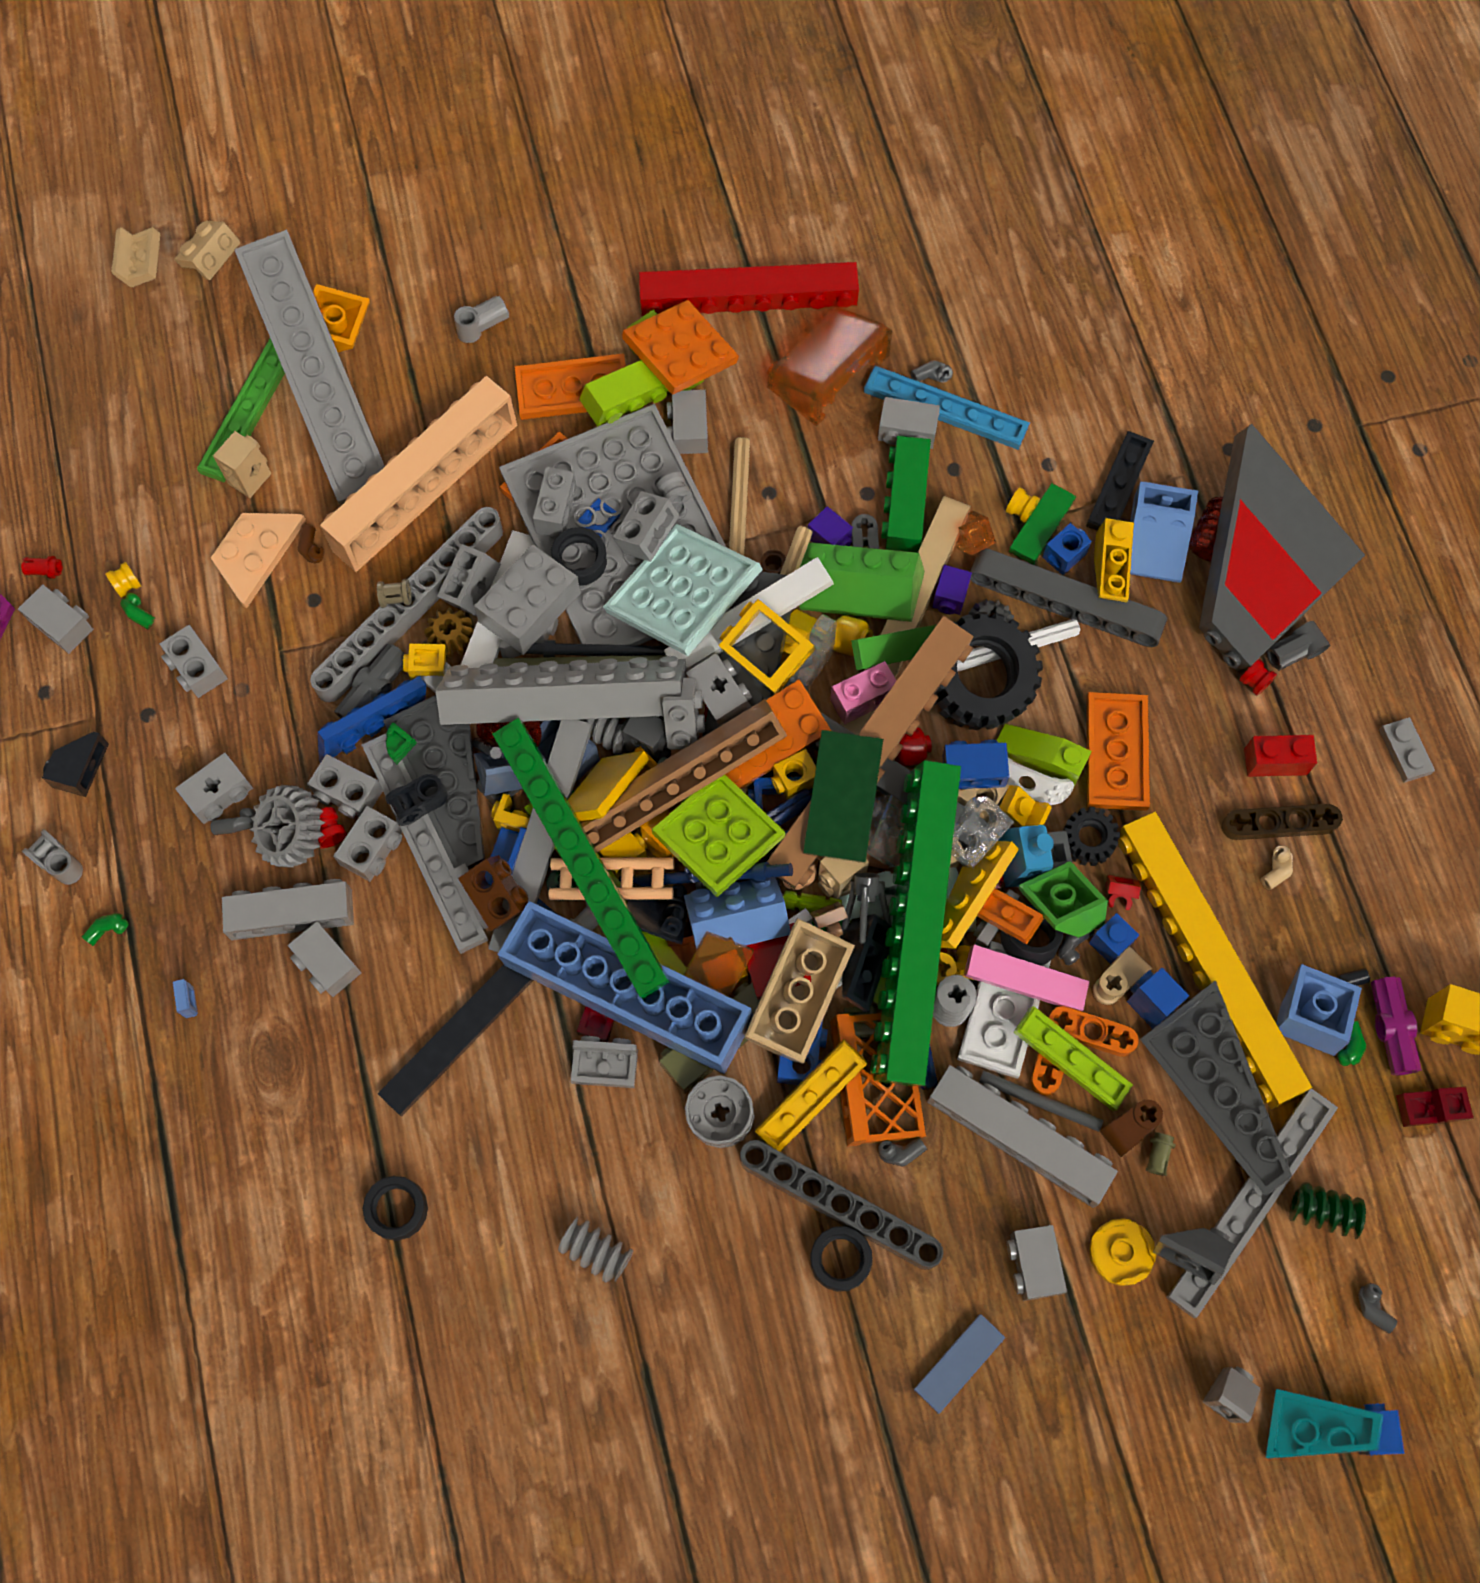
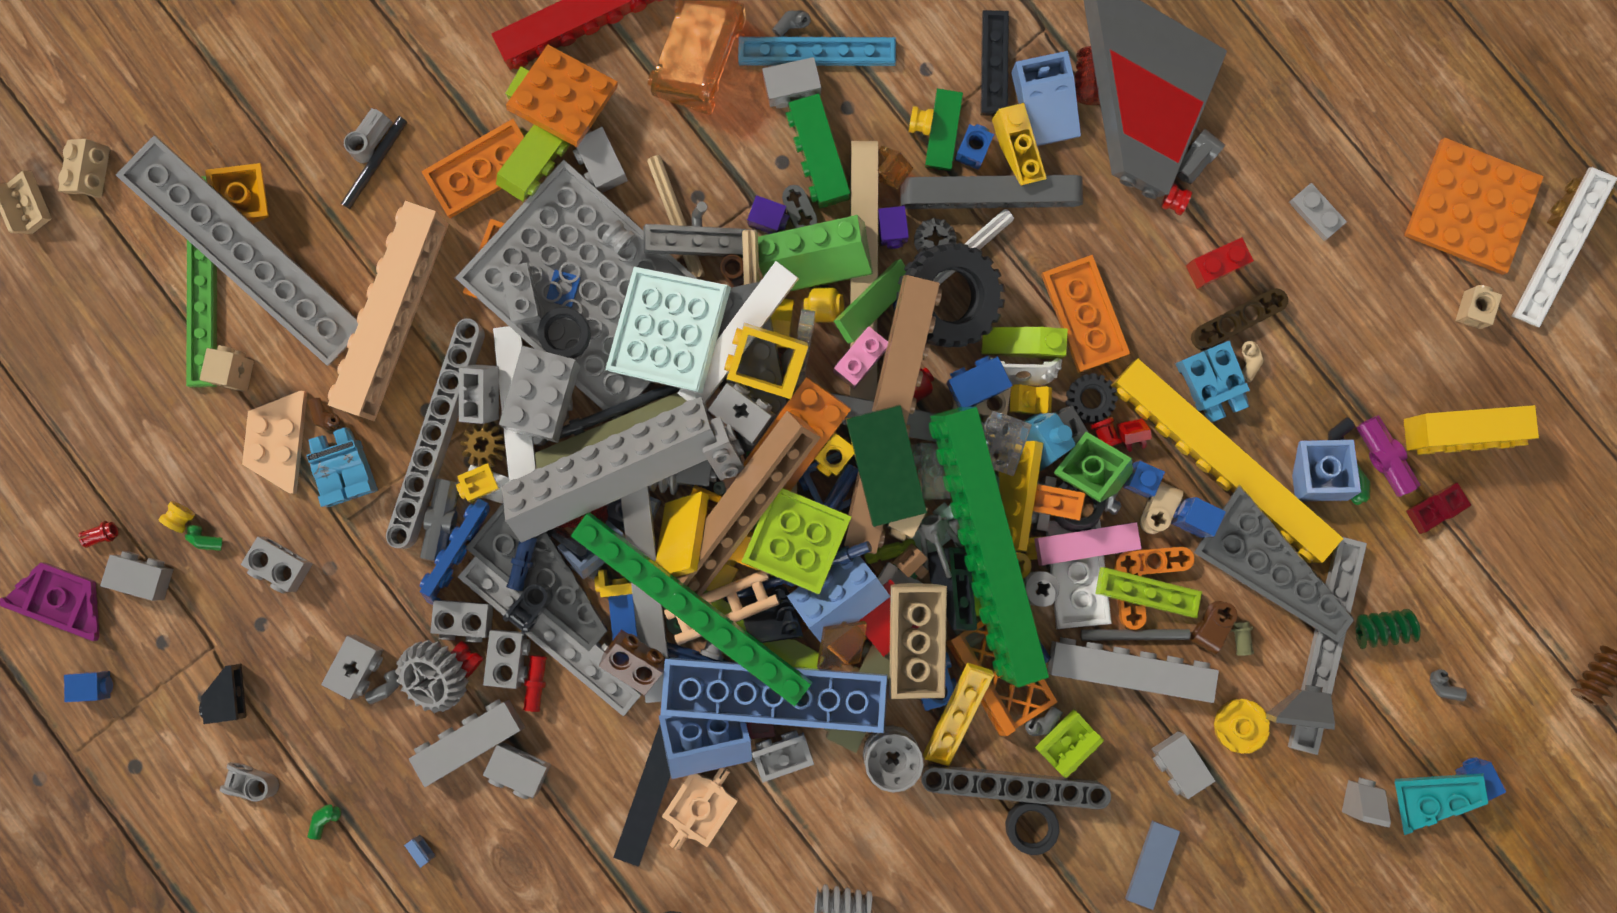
camera: 25 degrees left, 15 degrees up
dark tan bush [377,579,412,608] -> none
green tile [386,723,417,765] -> none
light grey brick [612,491,680,562] -> none
none -> dark azure hips [306,427,378,507]
none -> black bar [341,116,408,209]
none -> dark blue pin [506,537,538,591]
none -> red pin [523,655,547,712]
none -> dark grey plate [643,202,748,258]
none -> medium blue slope [659,715,752,779]
none -> light nougat plate [662,767,738,851]
none -> lime bracket [1035,709,1104,778]
none -> red bush [1091,417,1123,446]
none -> dark azure hips [1175,341,1250,422]

